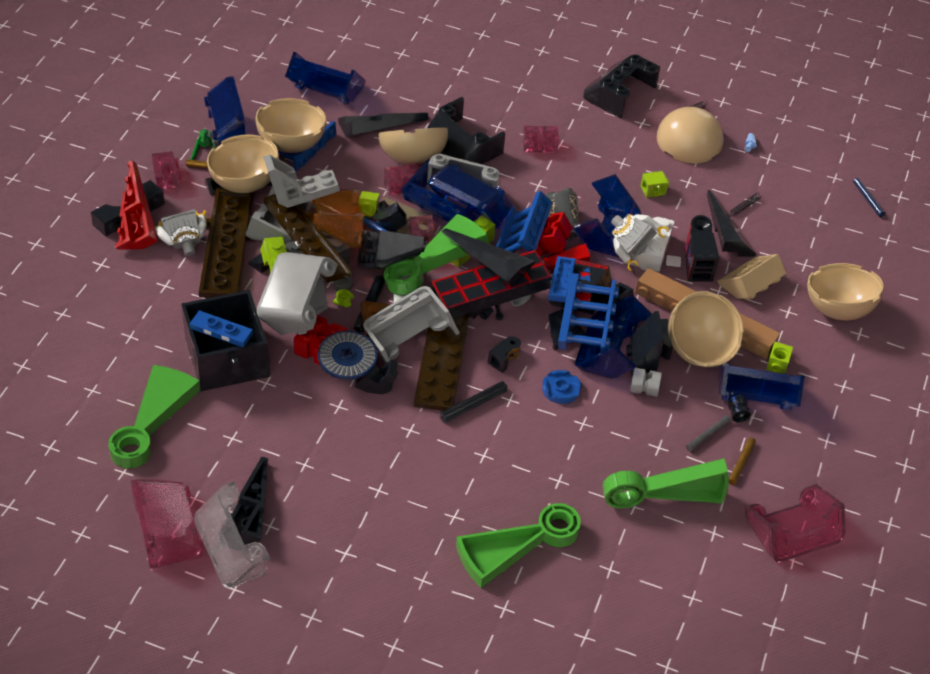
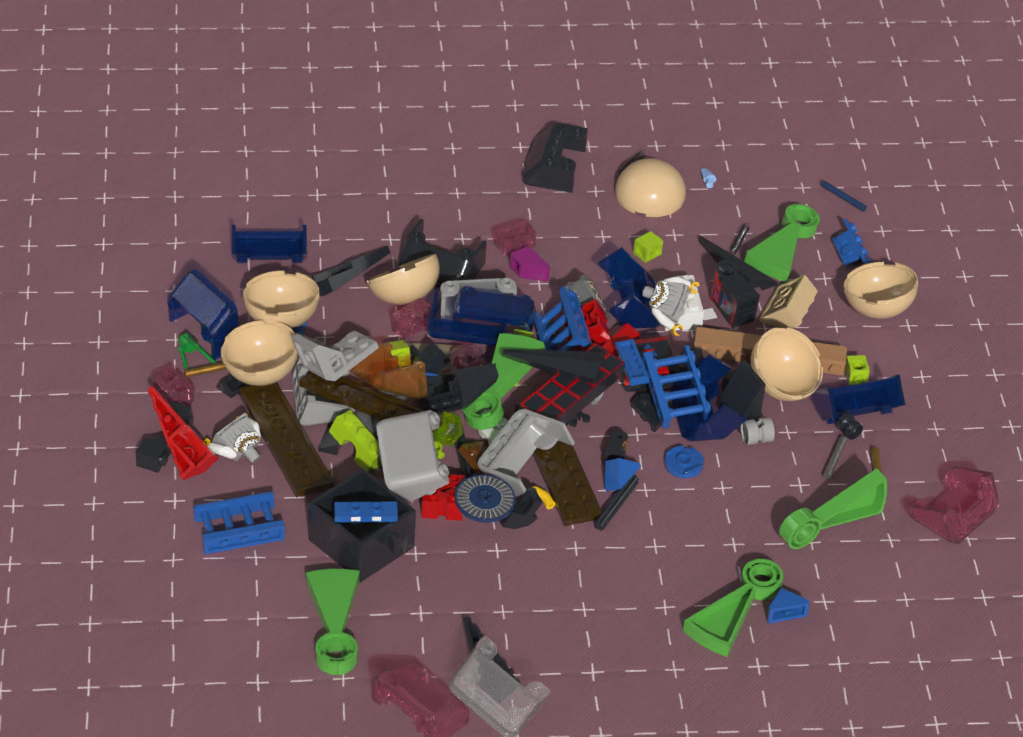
camera: 25 degrees left, 5 degrees down
none -> blue fence [193,492,285,555]
none -> clear neon green window [433,411,463,447]
none -> magenta slope [510,246,550,282]
none -> yellow arm [531,486,555,509]
none -> blue slope [605,458,641,492]
none -> bright green piece [744,204,820,282]
none -> blue slope [767,588,810,623]
none -> blue bracket [832,218,872,266]

